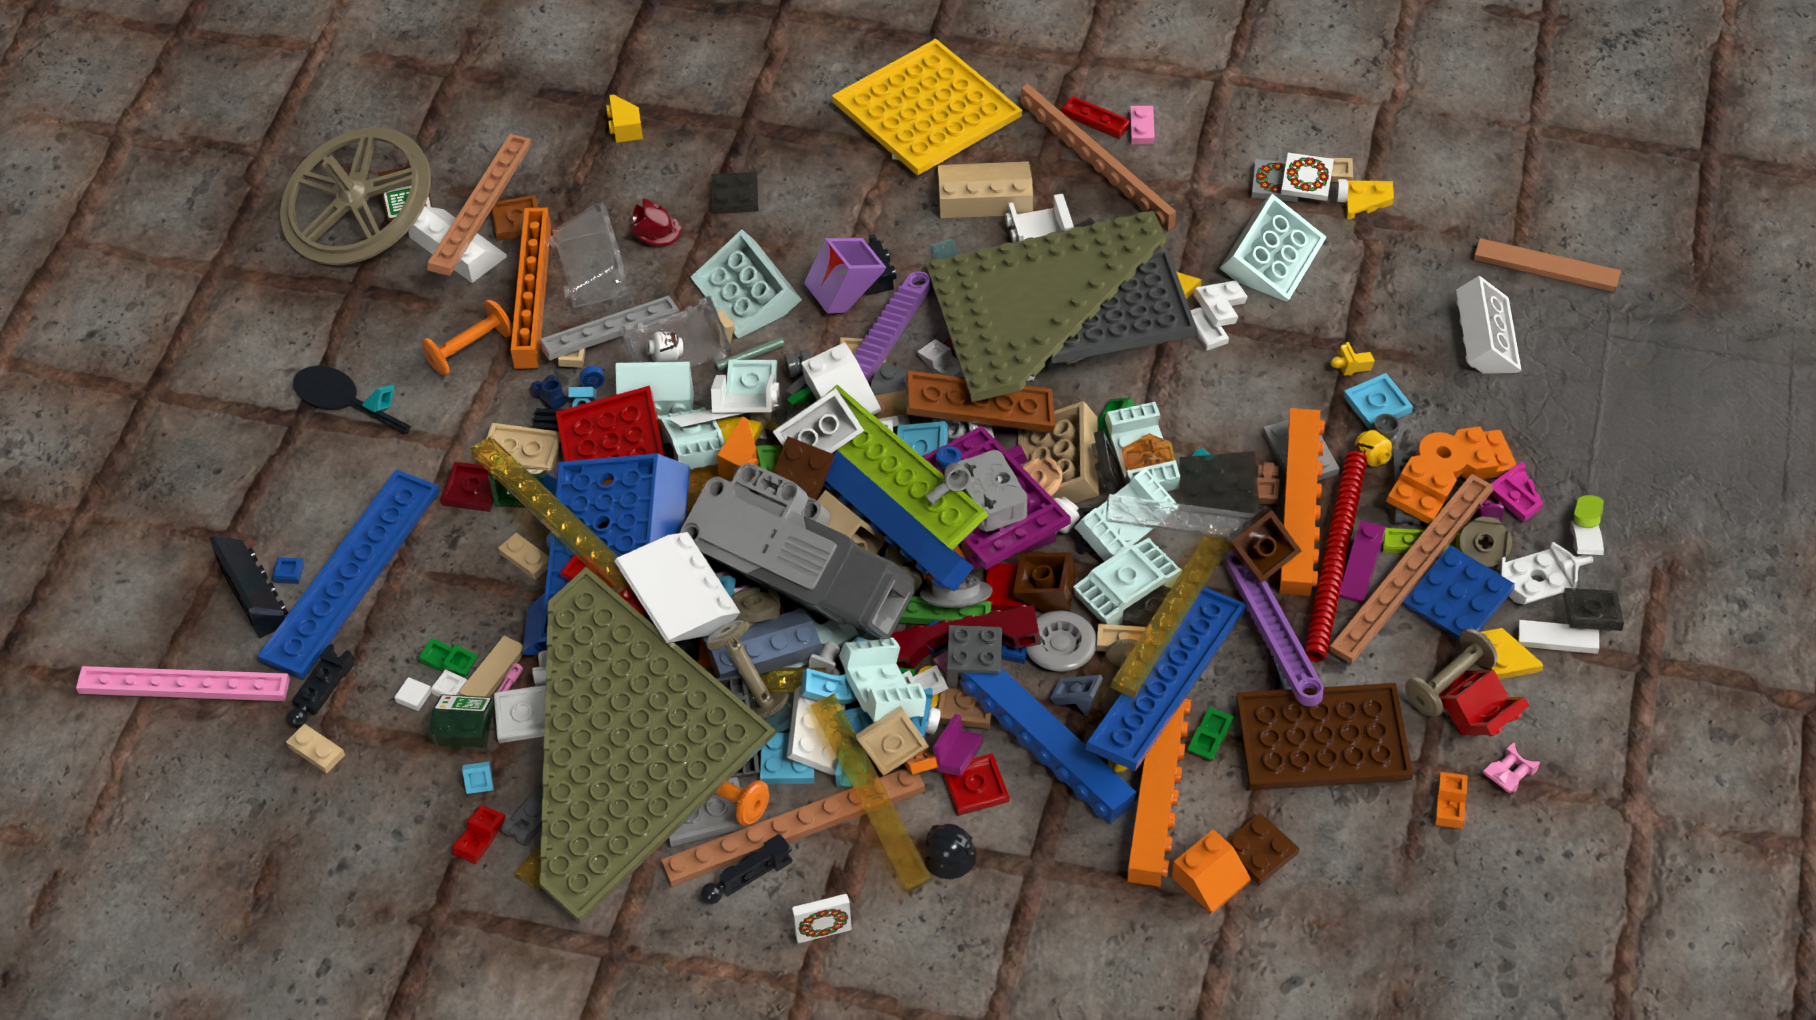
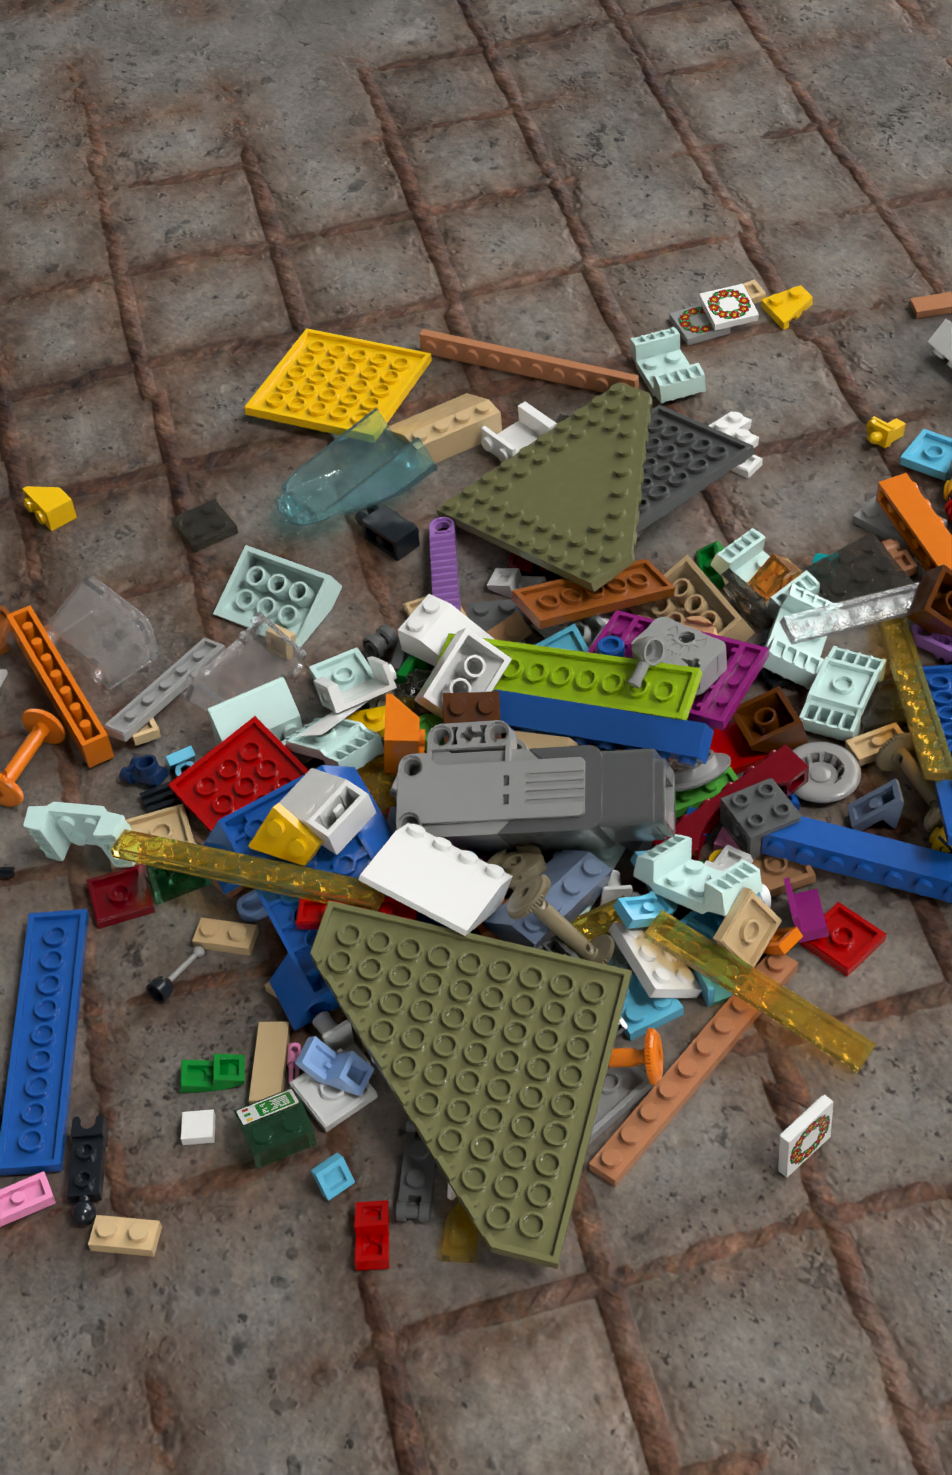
camera: 25 degrees left, 5 degrees down
white tile [431,669,467,698] -> none
tile [580,366,605,389] -> none
dark red helmet [629,198,682,247] -> none
white head [646,332,683,362] -> none
black plate [701,834,793,905] -> none
sand green bar [715,337,785,372] -> none
medium lavender slope [804,238,886,314] -> none
black helmet [924,824,977,880] -> none
clear light blue tile [931,239,960,259] -> none
red tile [1061,96,1131,139] -> none
bright pink plate [1130,106,1155,145] -> none
light aqua slope [1220,194,1326,302] -> none
white tile [1336,179,1348,203] -> none
none -> light aqua plate [23,802,145,868]
none -> black hinge [146,946,205,1003]
none -> yellow wing [248,803,324,866]
none -> clear light blue windscreen [277,408,437,526]
none -> white slope [279,768,376,855]
none -> light blue slope [295,1036,375,1096]
none -> light aqua plate [629,327,706,404]

